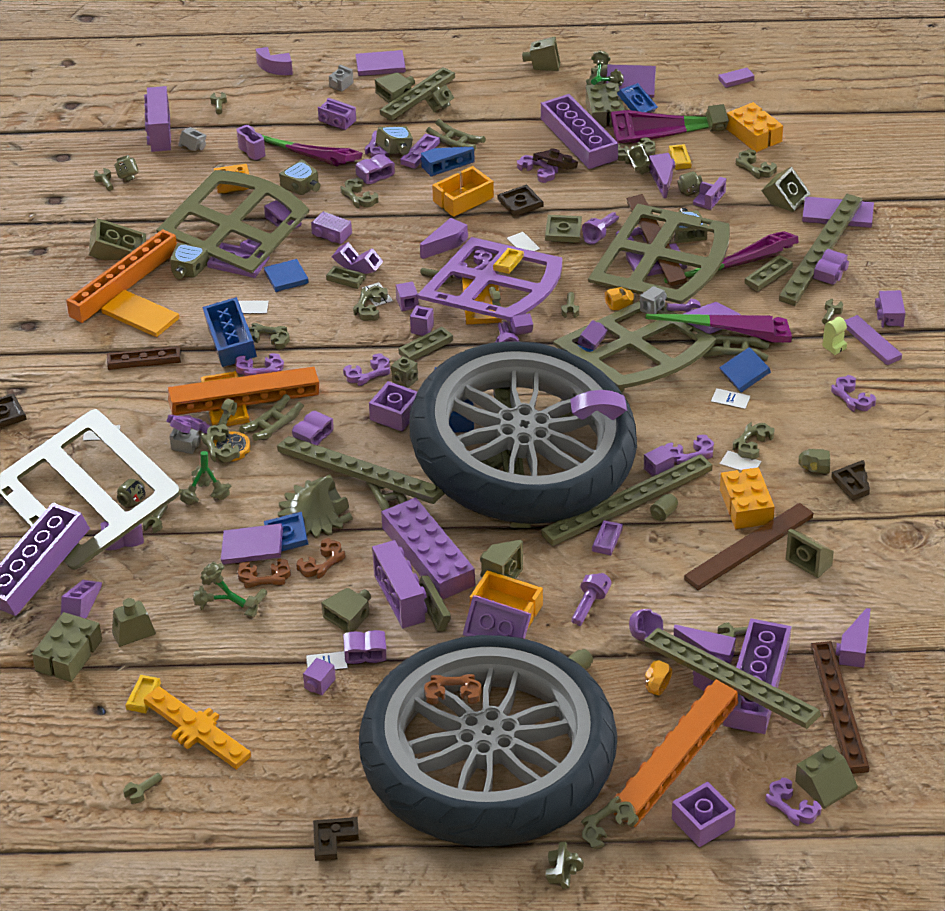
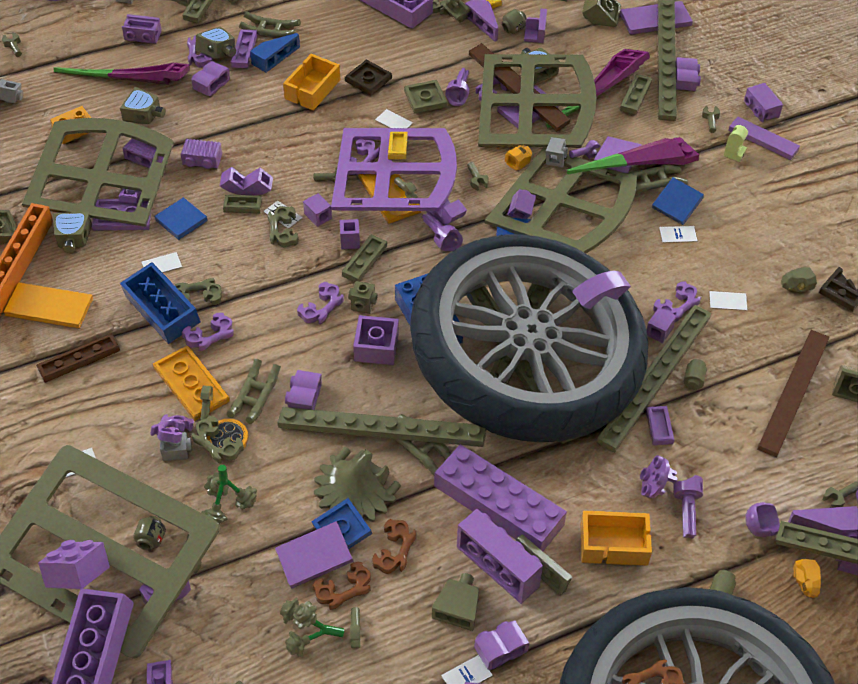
camera: 25 degrees left, 10 degrees up
orange brick [168,367,319,416] -> none
medium lavender brick [237,125,265,160] -> none
olive helmet [340,178,379,208] -> none
medium lavender slope [420,218,468,259] -> none
medium lavender tile [463,595,531,639] -> none
olive slope [480,540,523,579] -> none
medium lavender helmet [517,155,558,183] -> none
dark brown wing [532,148,579,170] -> none
light orange piece [720,467,775,529] -> none
olive helmet [733,422,775,460] -> none
medium lavender helmet [831,375,876,412] -> none
none -> medium lavender brick [38,540,110,589]
none -> medium lavender plate [640,455,678,498]

